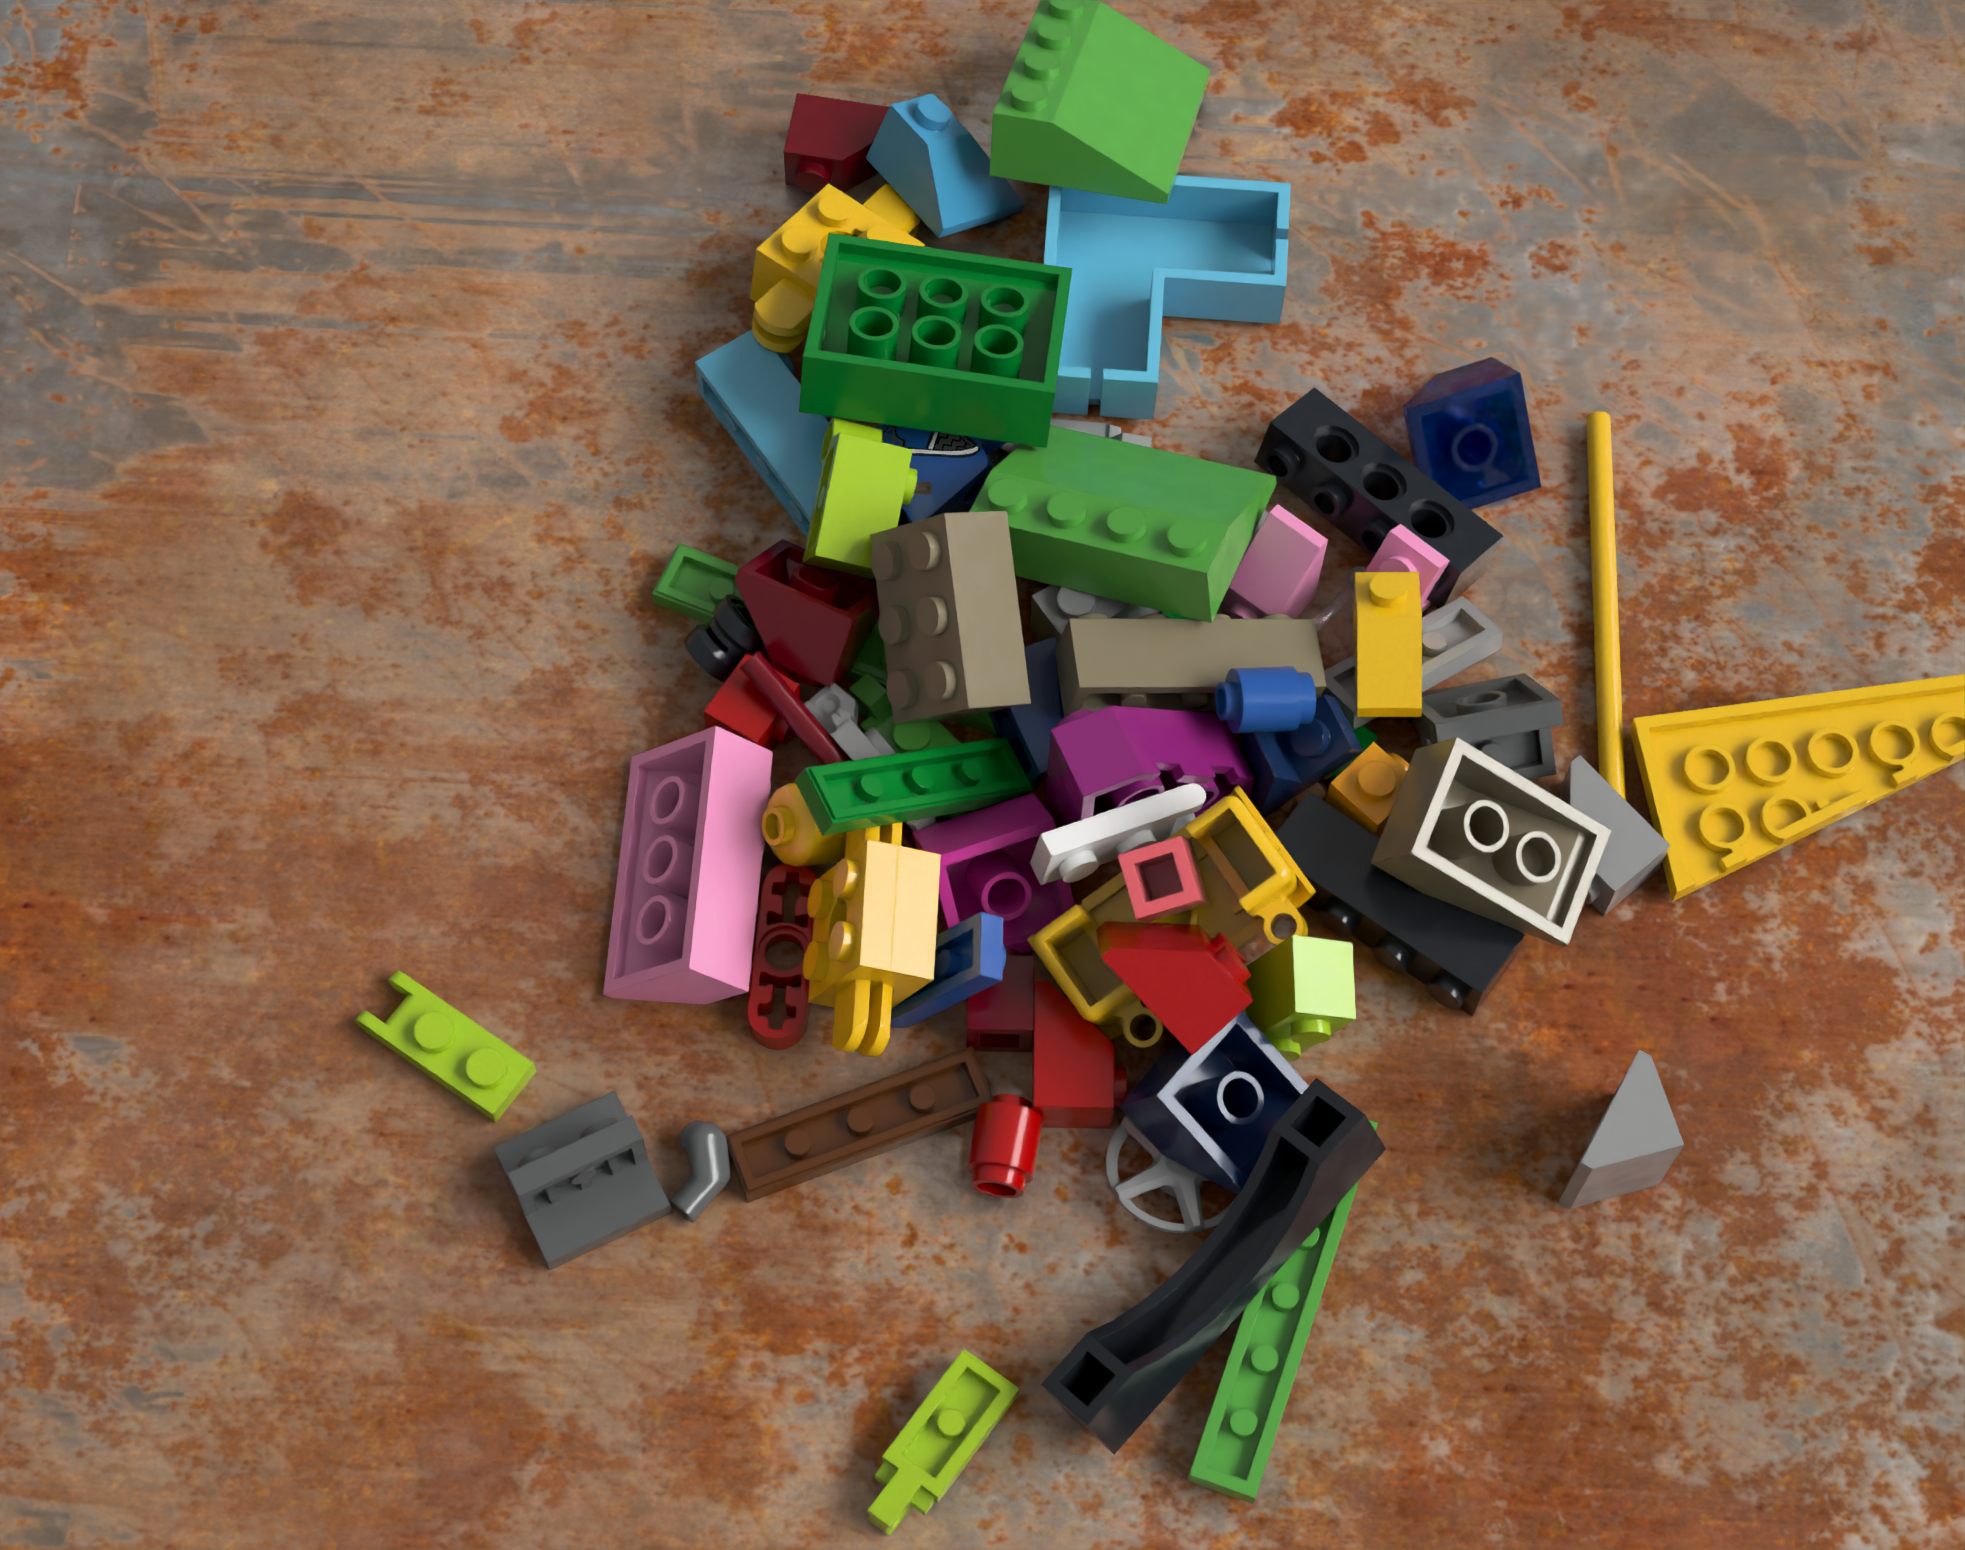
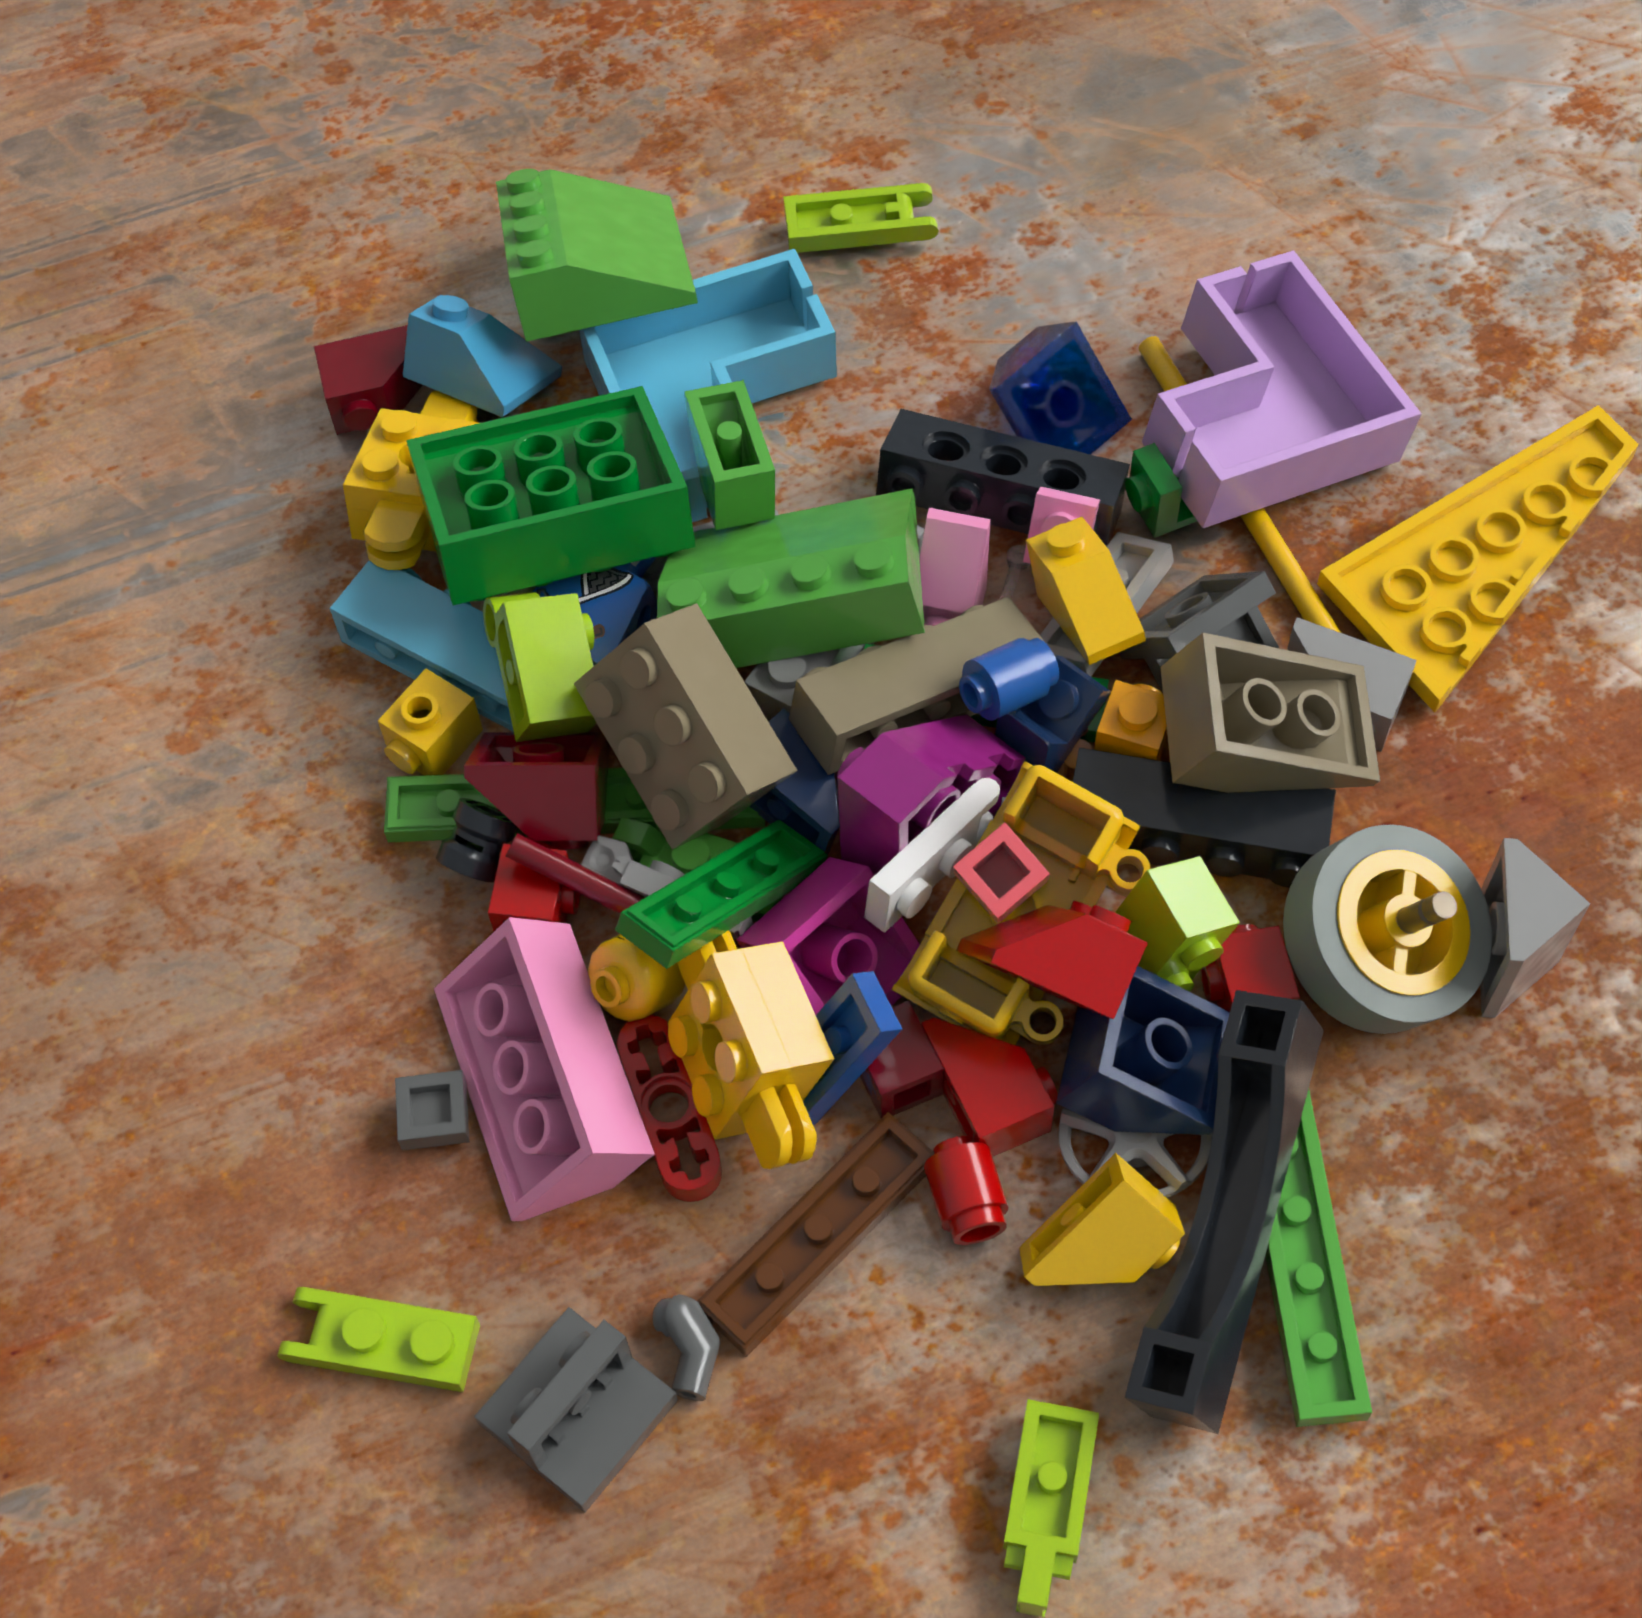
camera: 20 degrees left, 5 degrees down
none -> yellow brick [378,668,483,775]
none -> dark grey plate [395,1070,470,1151]
none -> bright green slope [684,380,775,530]
none -> lime hinge [783,183,939,253]
none -> yellow slope [1019,1153,1185,1286]
none -> green bracket [1125,443,1197,538]
none -> lavender piece [1142,250,1422,528]
none -> red brick [1200,924,1300,1012]
none -> wheel [1283,825,1492,1034]

